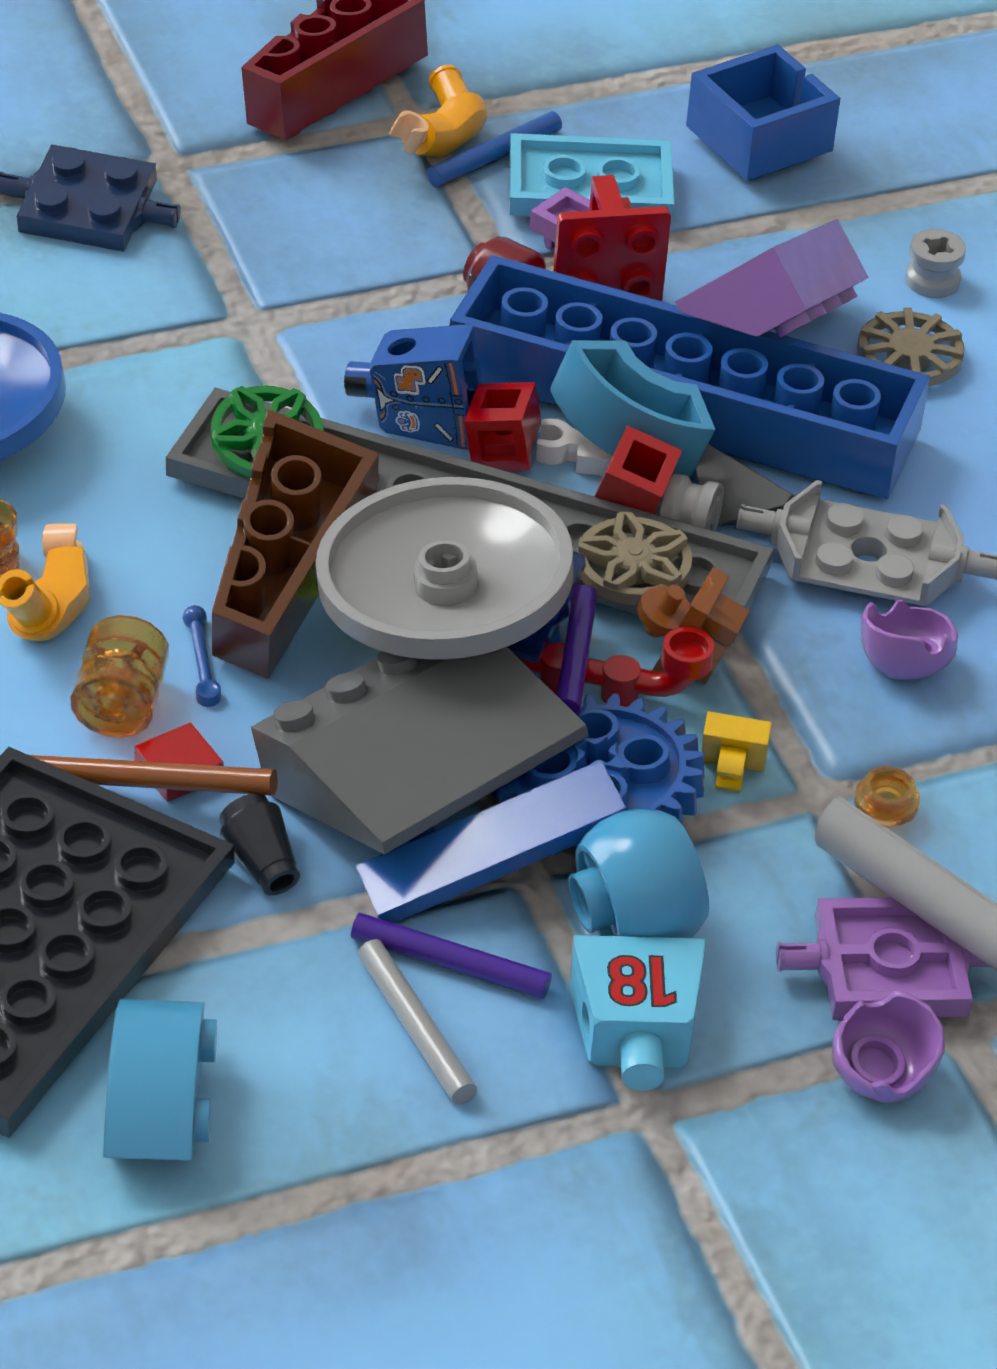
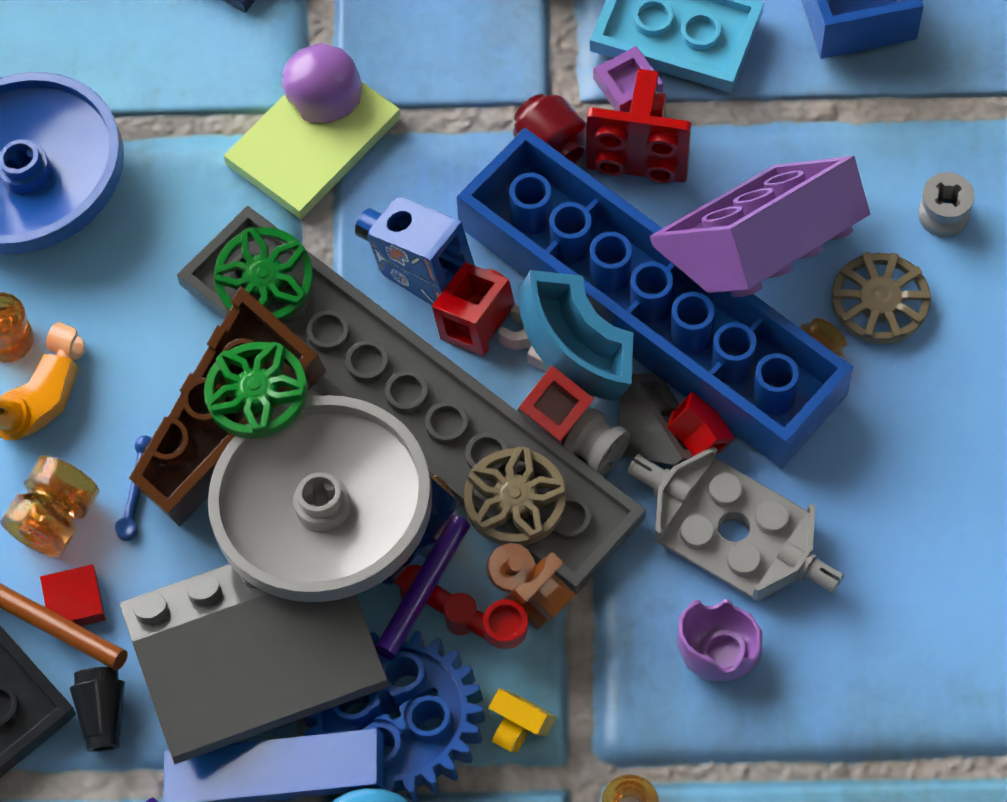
camera: 25 degrees right, 20 degrees up
none -> green wheel [204,341,308,439]
none -> yellowish green tile [224,81,401,220]
none -> medium lavender hair [281,43,362,123]
none -> red piece [667,391,735,456]

